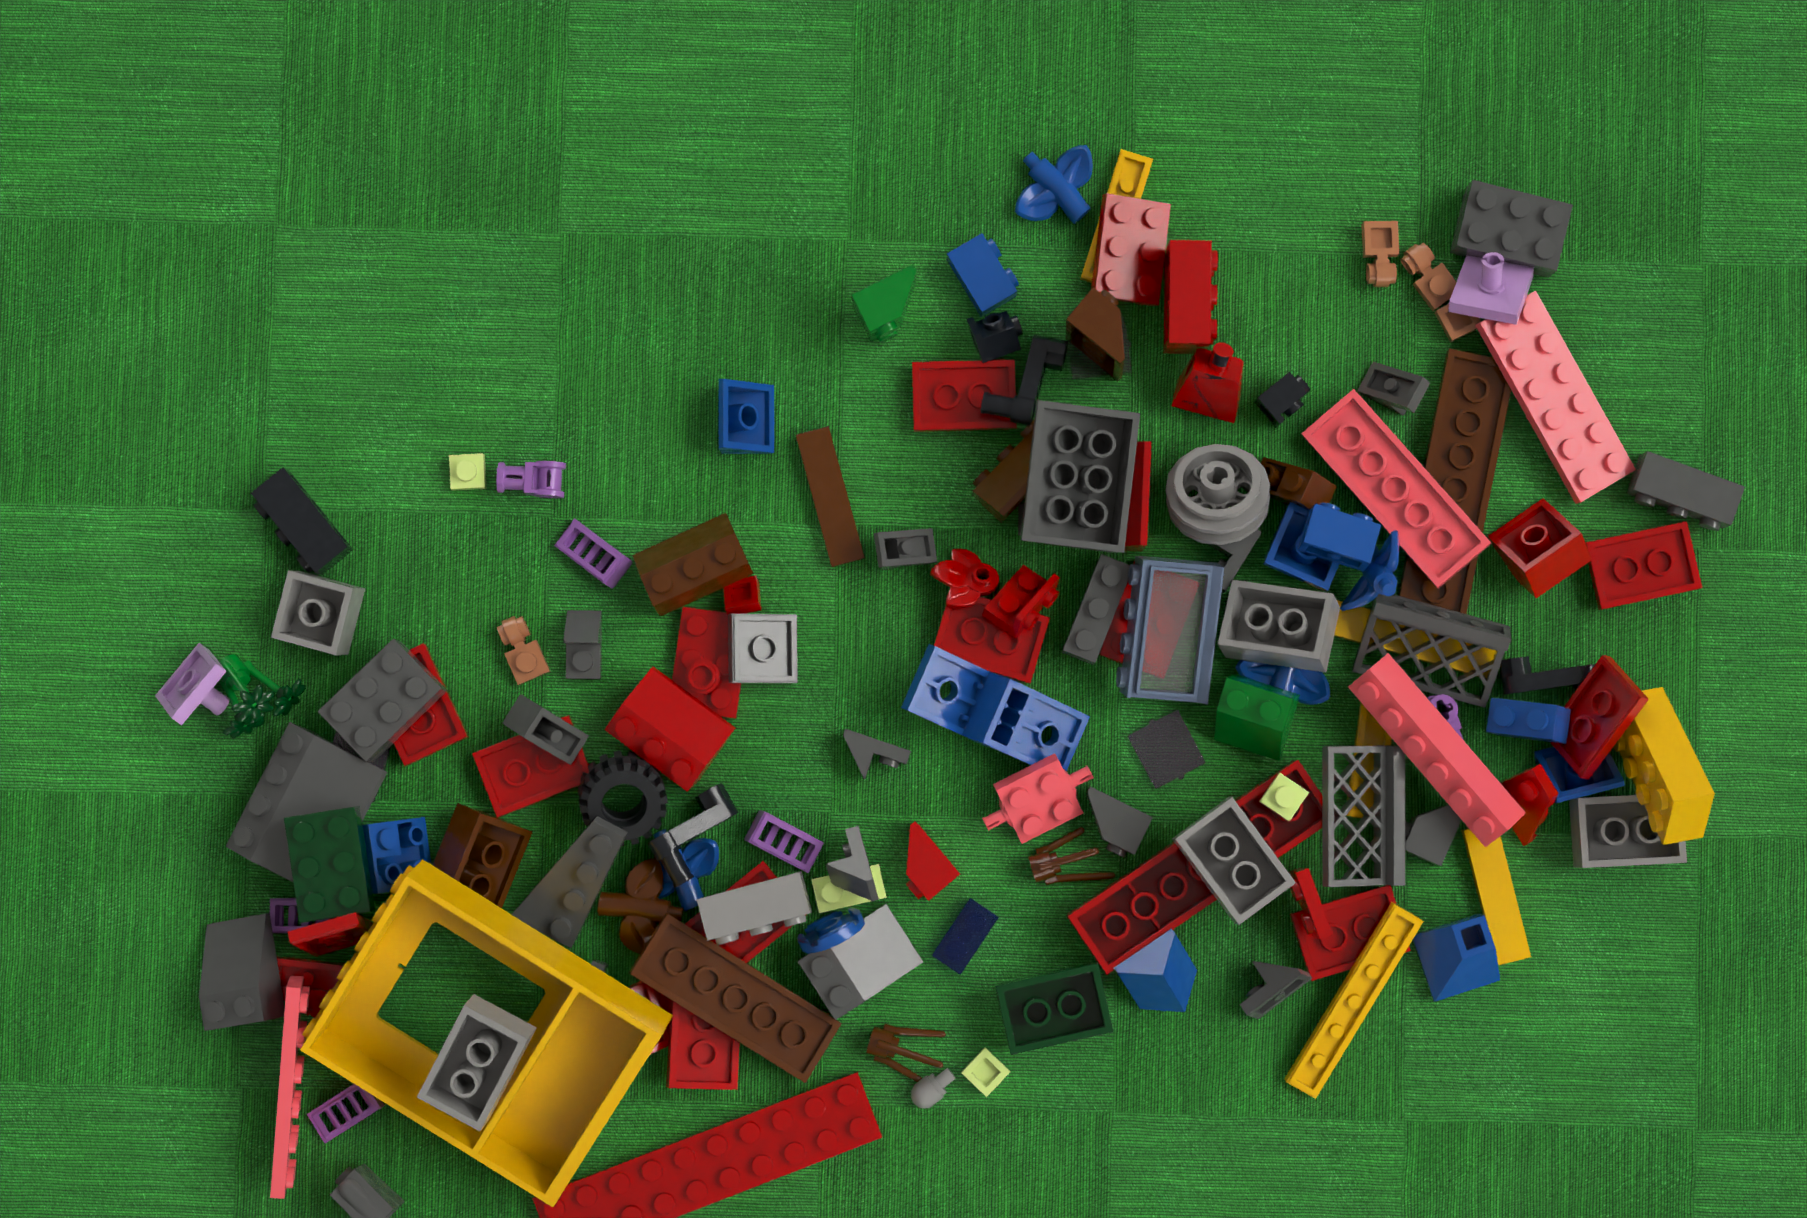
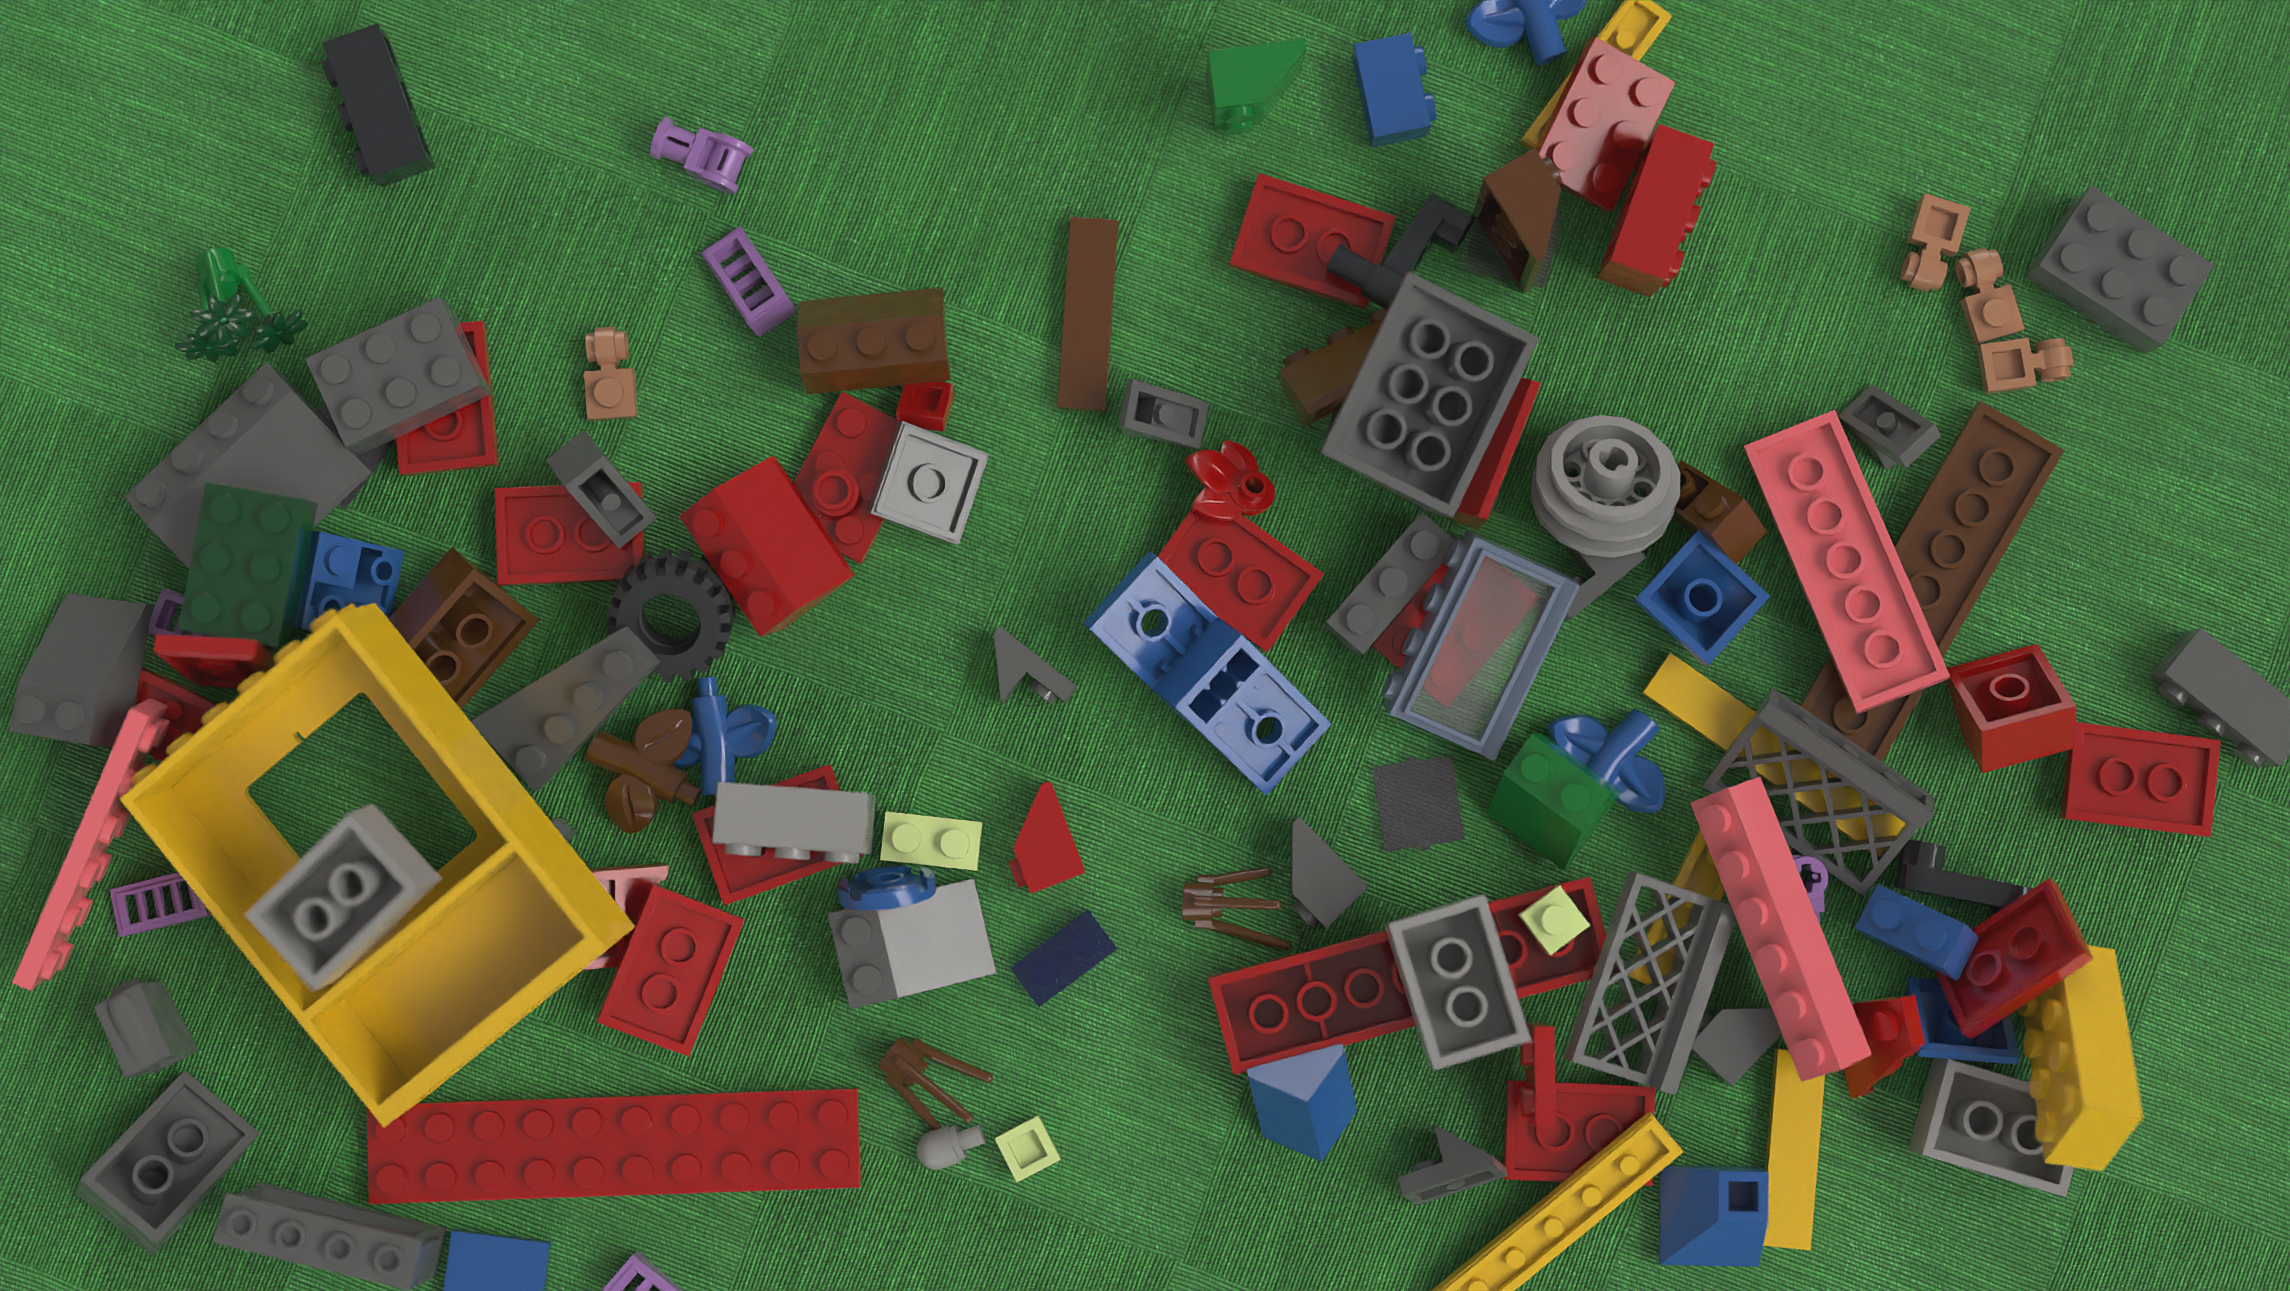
camera: 15 degrees right, 0 degrees up
lavender tile [155,643,229,725] -> none
light grey brick [271,570,365,655] -> none
yellowish green plate [449,453,487,491] -> none
dark grey slope [563,610,602,679] -> none
reddish brown plate [629,913,842,1083] -> none
black beam [647,783,739,888] -> none
blue slope [719,379,774,454] -> none
medium lavender slope [744,810,824,873] -> none
dark grey slope [826,826,879,901] -> none
black brick [966,311,1023,363] -> none
red bracket [982,564,1060,639] -> none
coral plate [982,753,1093,844] -> none
dark green brick [994,962,1113,1055] -> none
red torso [1171,342,1244,423] -> none
light grey brick [1218,580,1340,673] -> none
black brick [1254,372,1310,428] -> none
blue brick [1297,503,1381,571] -> none
blue plant [1340,530,1399,611] -> none
lavender tile [1449,252,1534,325] -> none
coral plate [1475,291,1636,504] -> none

